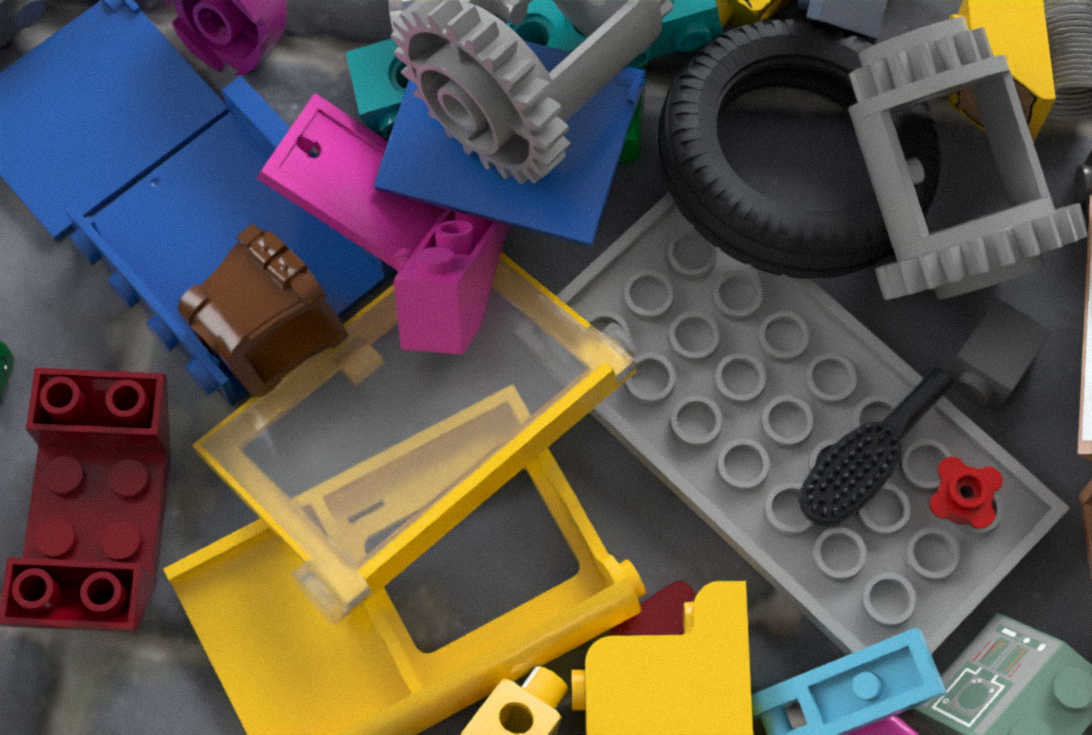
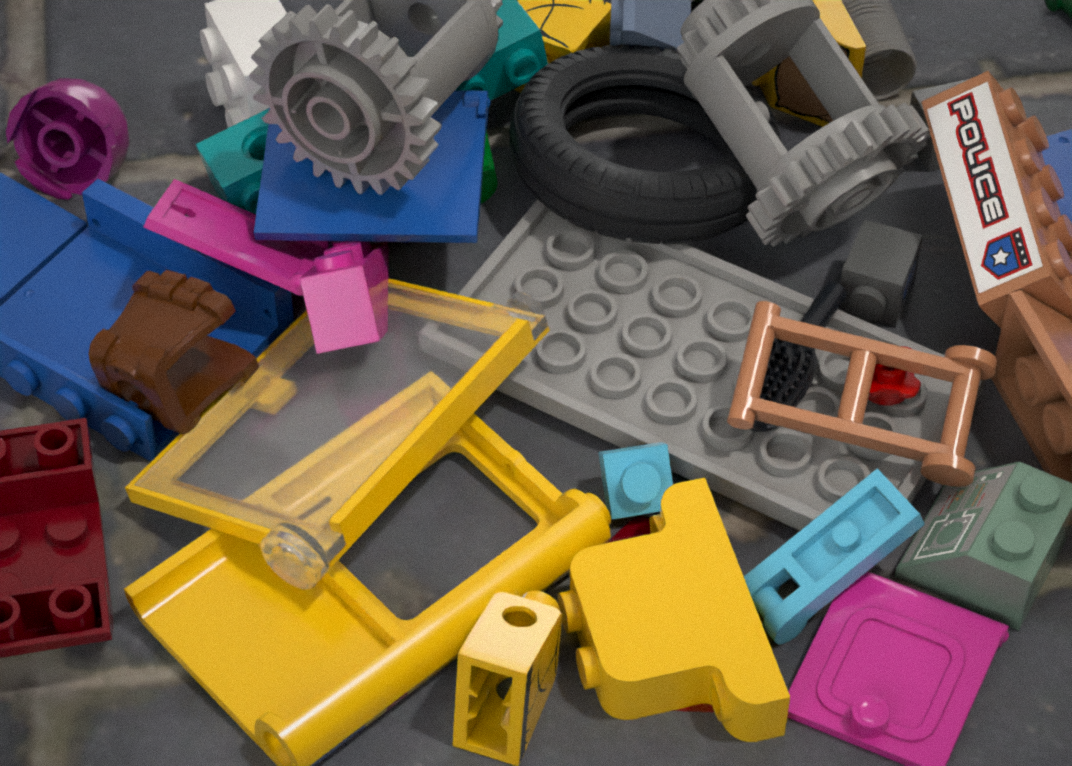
camera: 15 degrees left, 20 degrees down
none -> medium azure plate [598,442,673,519]
none -> nougat piece [727,301,997,487]

